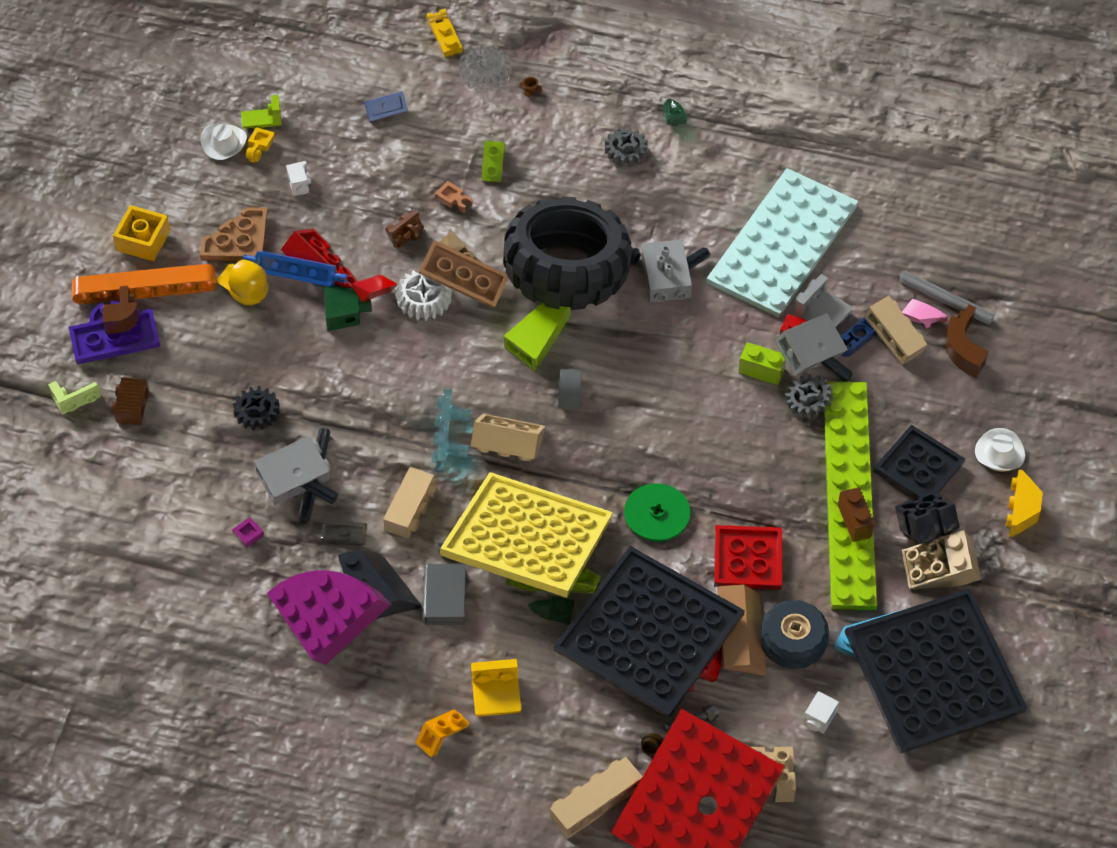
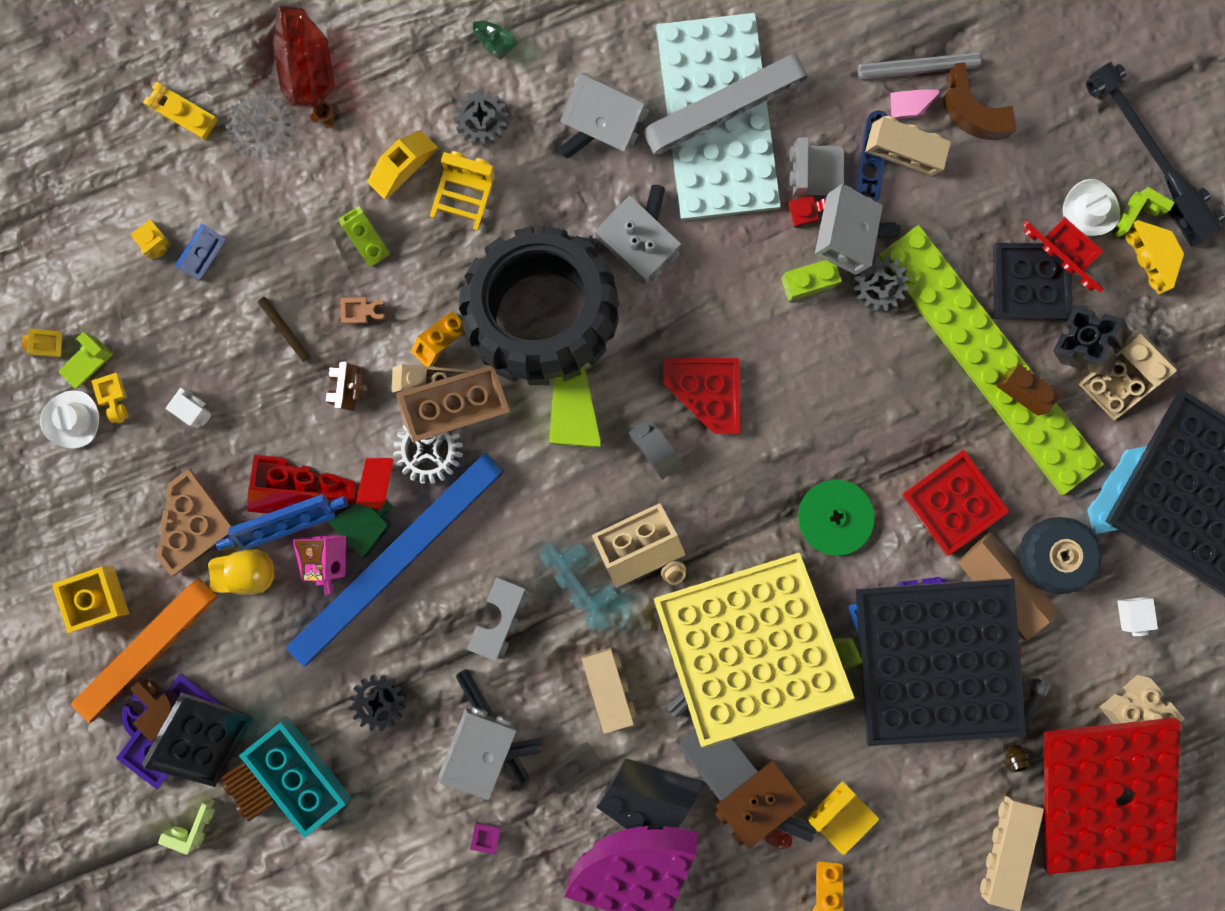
camera: 45 degrees left, 30 degrees up
none -> yellow bracket [22,328,62,358]
none -> yellow bracket [130,219,172,260]
none -> black plate [142,693,253,787]
none -> teal brick [239,717,352,838]
none -> dark brown bar [257,297,311,362]
none -> clear red wedge [273,6,335,108]
none -> blue beam [286,453,504,667]
none -> torso [293,536,346,595]
none -> yellow slope [367,130,439,200]
none -> light orange bracket [410,311,465,367]
none -> yellow plate [430,151,496,231]
none -> light grey arch [467,576,529,661]
none -> light grey piece [559,72,649,159]
none -> light grey beam [643,54,809,155]
none -> tan plate [661,561,686,585]
none -> red plate [663,358,740,434]
none -> reddish brown piece [715,759,816,850]
none -> clear red arm [764,829,793,849]
none -> red bracket [1023,216,1104,293]
none -> black bar [1086,62,1225,247]
none -> lime bracket [1114,187,1175,237]

